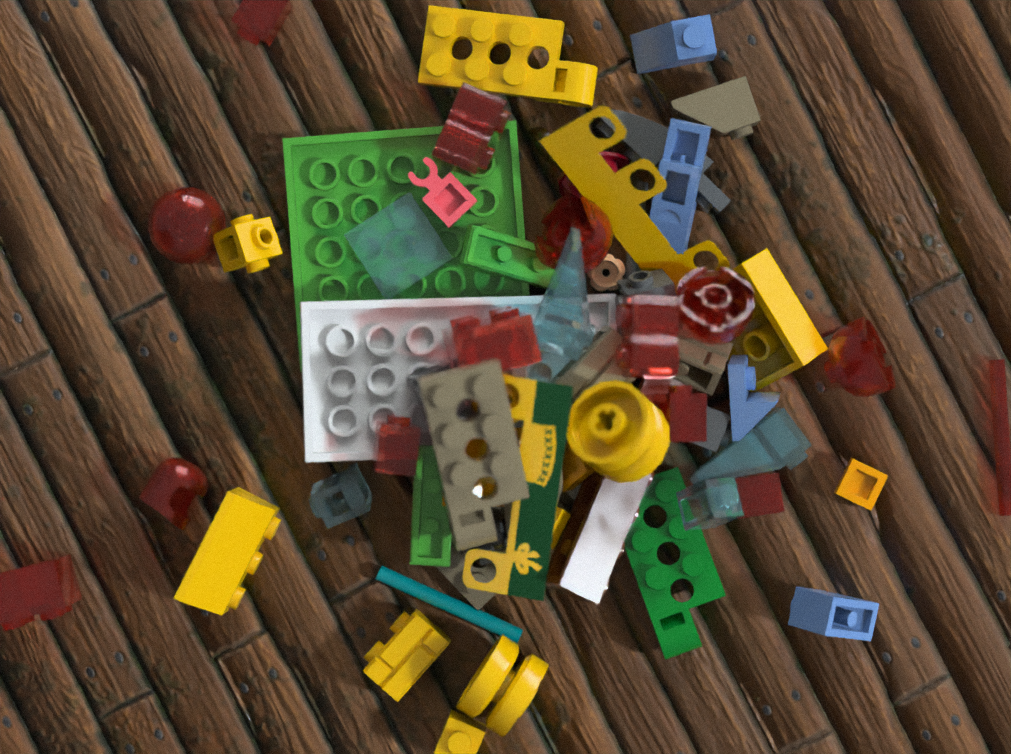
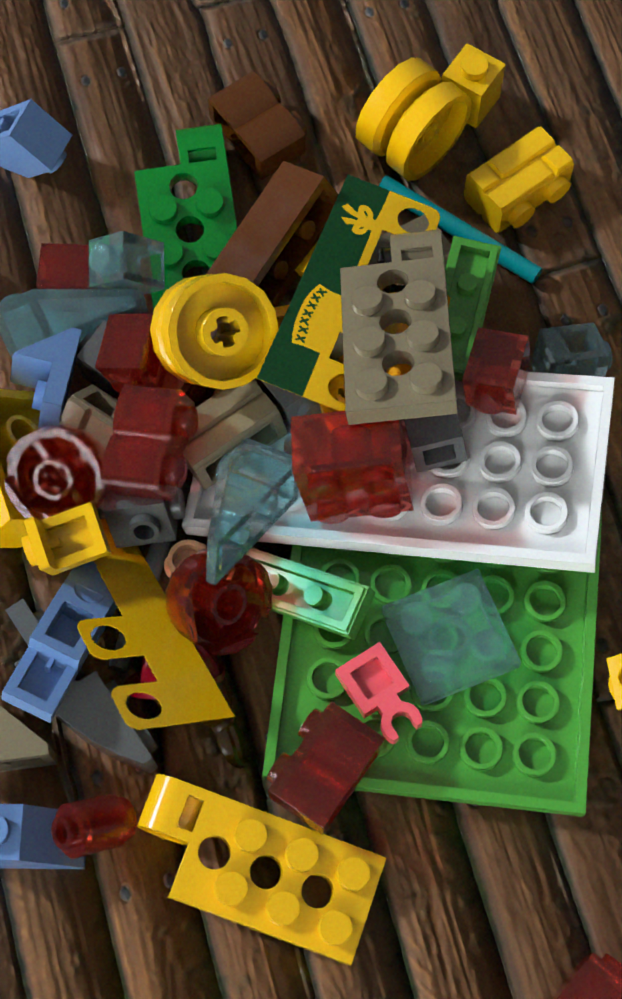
camera: 165 degrees left, 20 degrees down
none -> yellow bracket [21,502,112,576]
none -> clear red brick [51,794,137,859]
none -> reddish brown brick [208,71,308,180]

